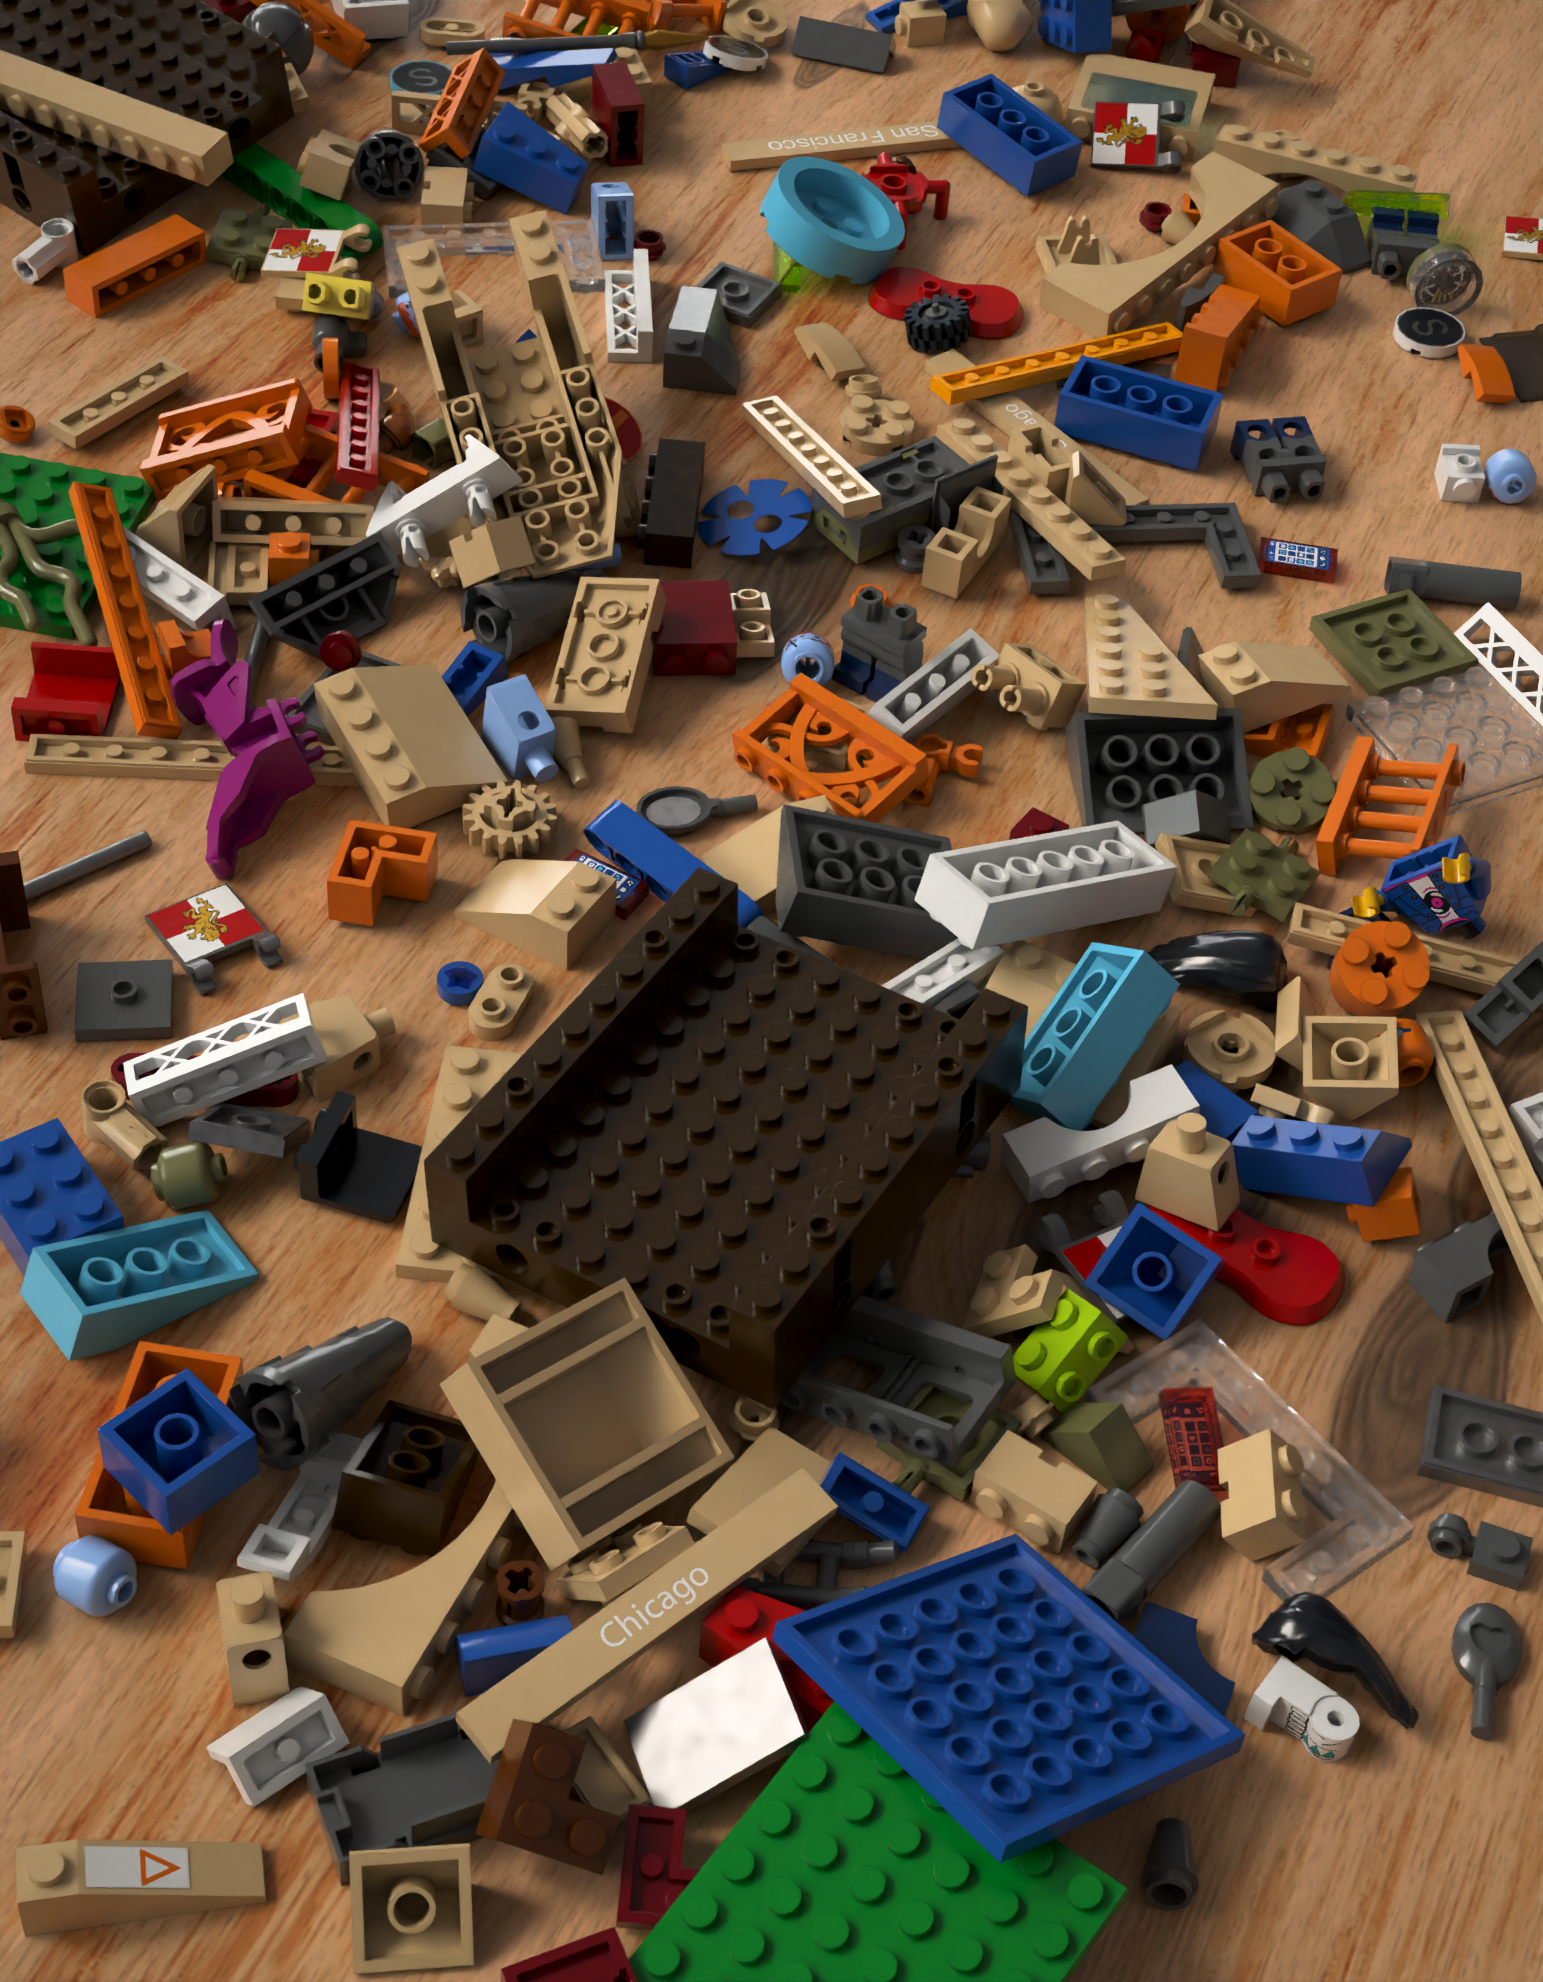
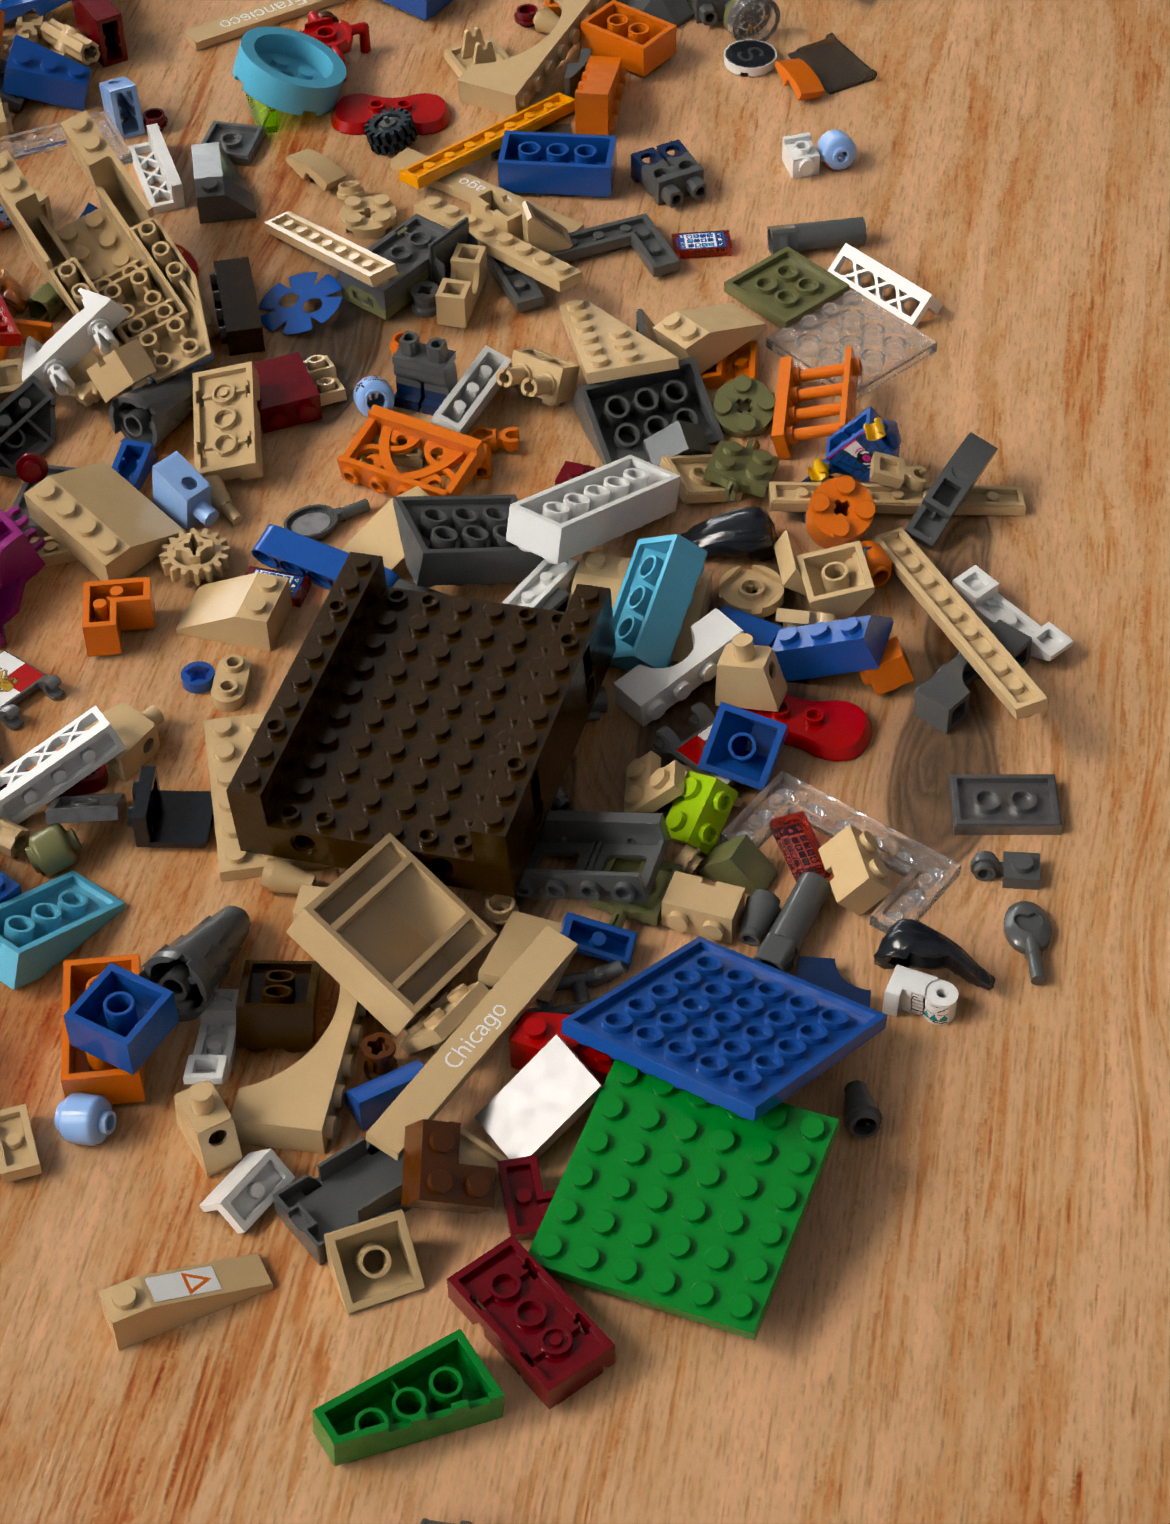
camera: 10 degrees left, 0 degrees up
none -> tan plate [870,451,926,491]

